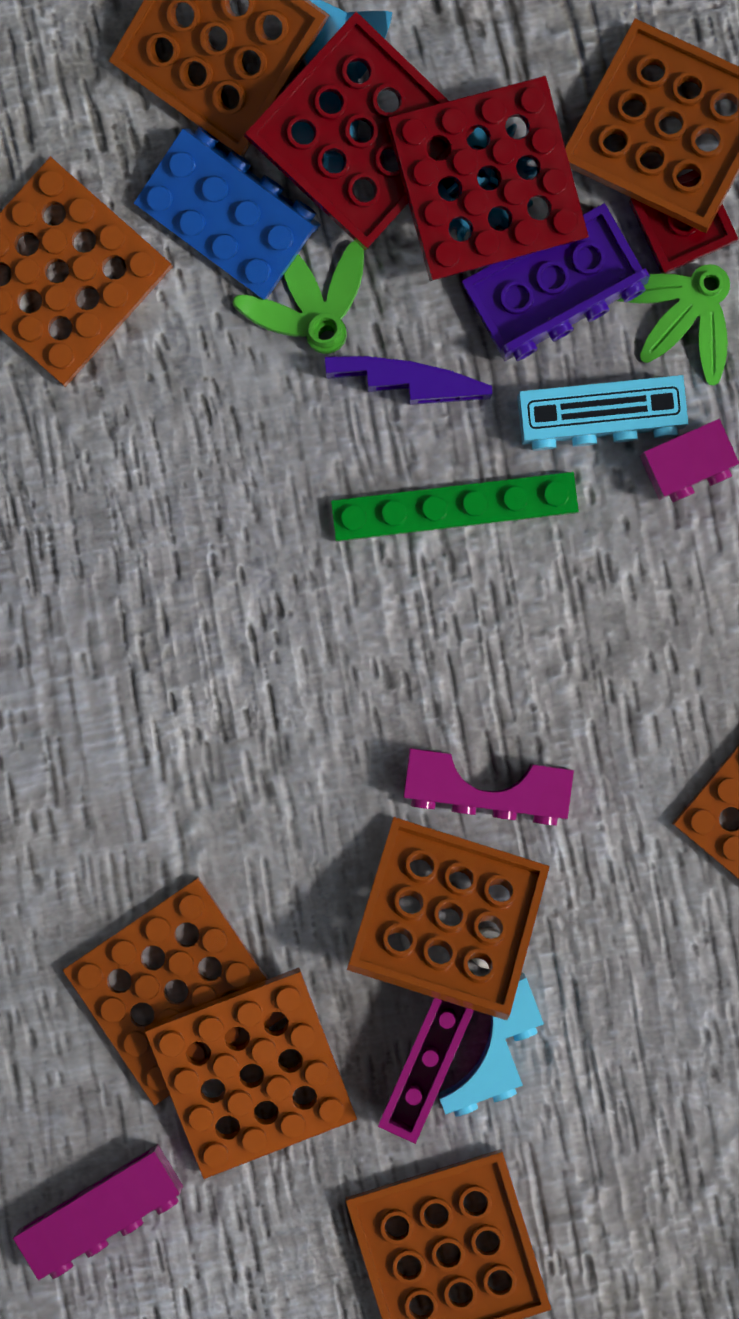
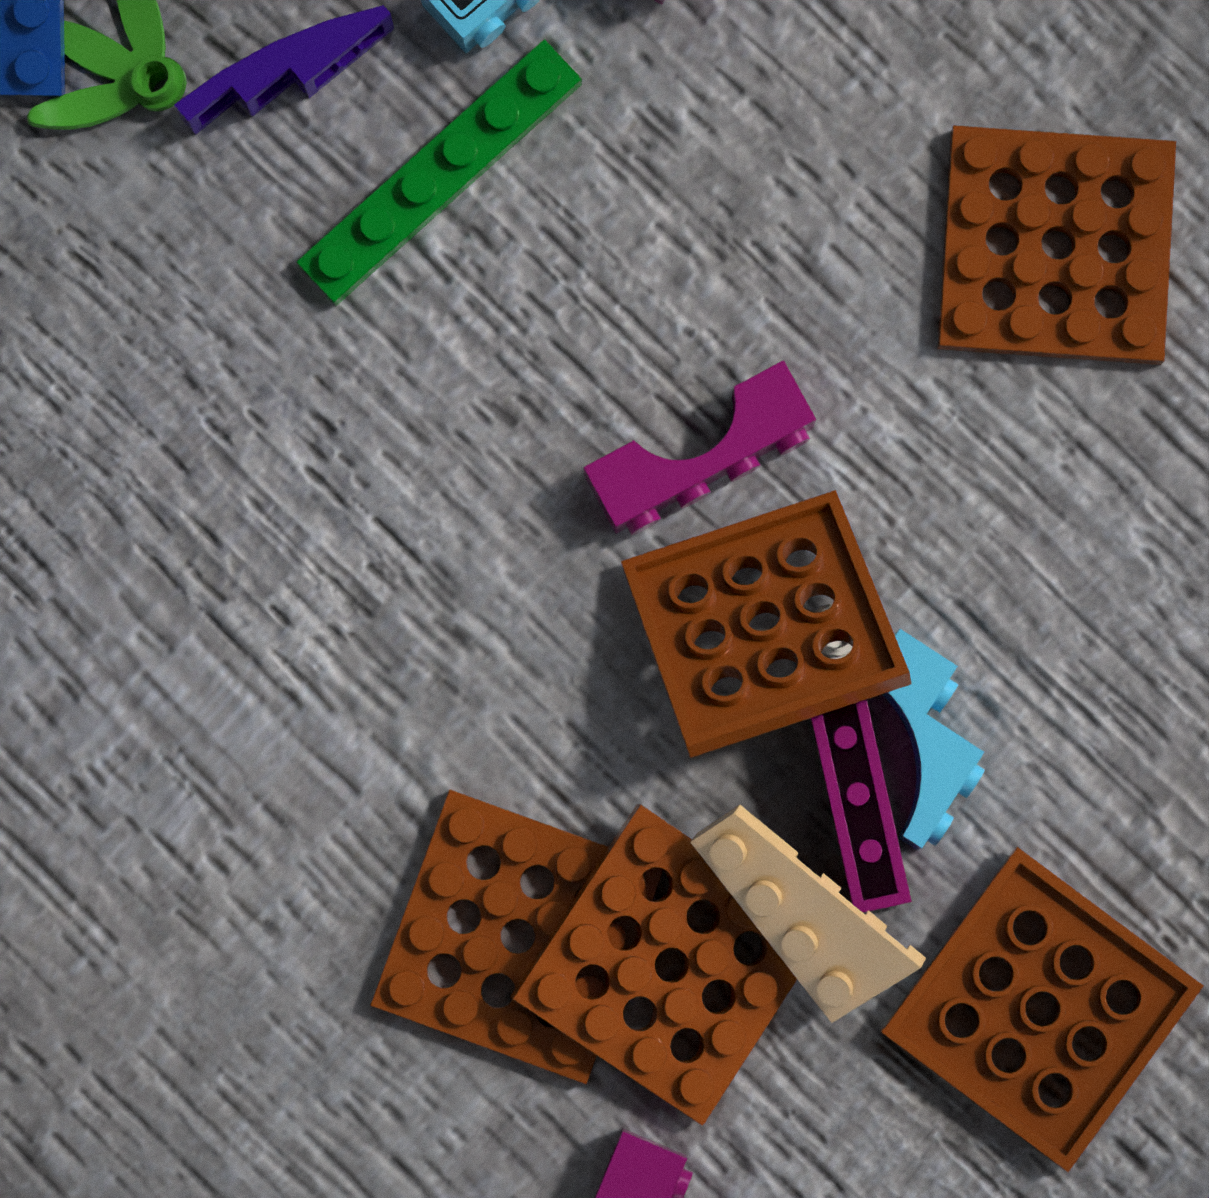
camera: 40 degrees left, 5 degrees down
none -> tan wing [690,805,926,1023]

